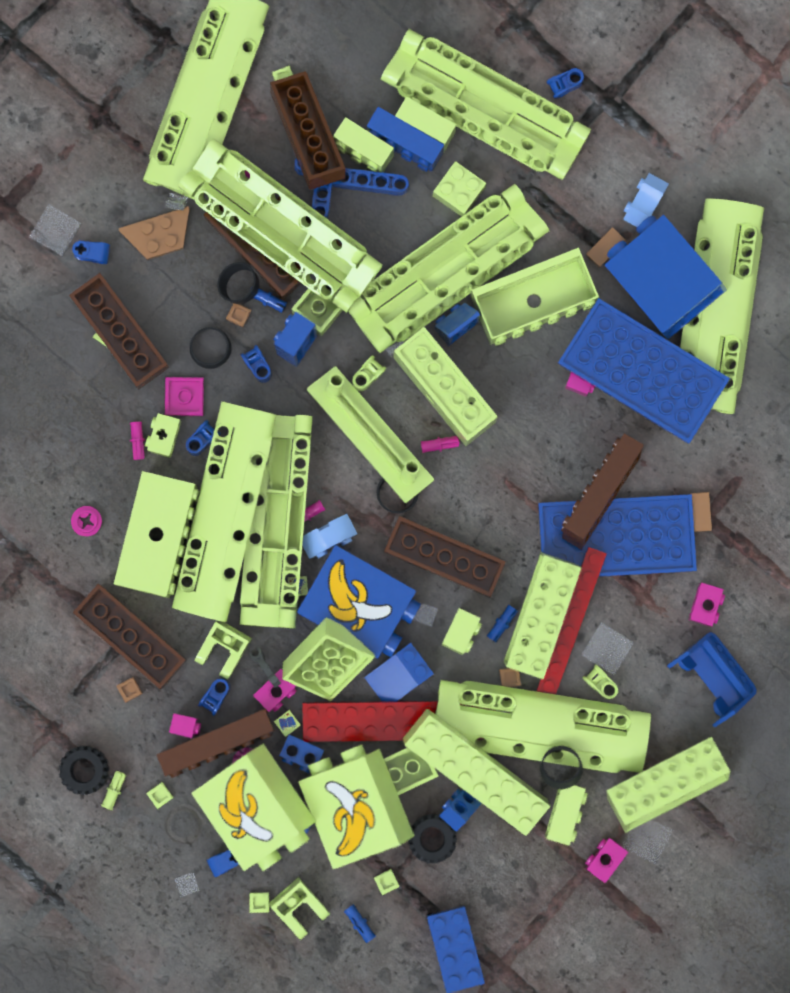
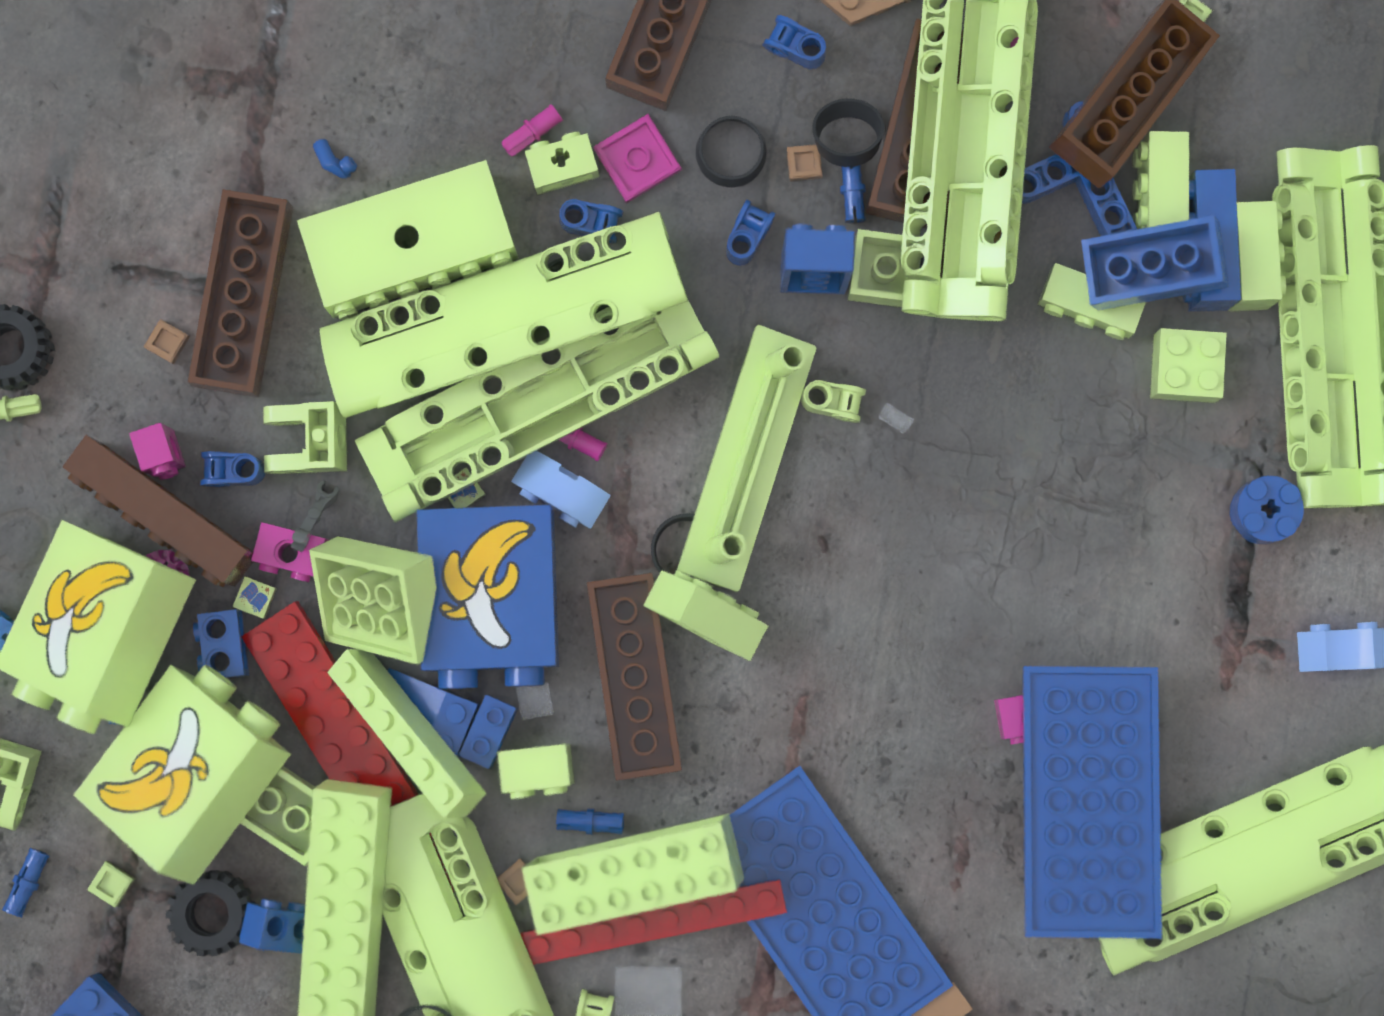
camera: 60 degrees right, 0 degrees up
dark pink gear [71,506,102,537] -> none
yellowish green tile [146,782,174,809] -> none
yellowish green panel [348,184,549,353] -> none
yellowish green piece [394,327,498,446] -> none
dark pink axle [421,436,459,453] -> none
blue slope [434,303,480,347] -> none
yellowish green piece [470,248,599,346] -> none
reddish brown brick [561,433,644,550] -> none
medium nougat tile [586,227,626,268] -> none
blue brick [605,215,727,340] -> none
none -> blue arm [313,139,357,179]
none -> yellowish green brick [327,649,486,819]
none -> blue brick [459,695,519,769]
none -> yellowish green brick [643,570,768,661]
none -> blue piece [762,15,826,69]
none -> yellowish green brick [1038,263,1146,340]
none -> blue brick [1081,215,1229,311]
none -> blue brick [1229,476,1304,544]

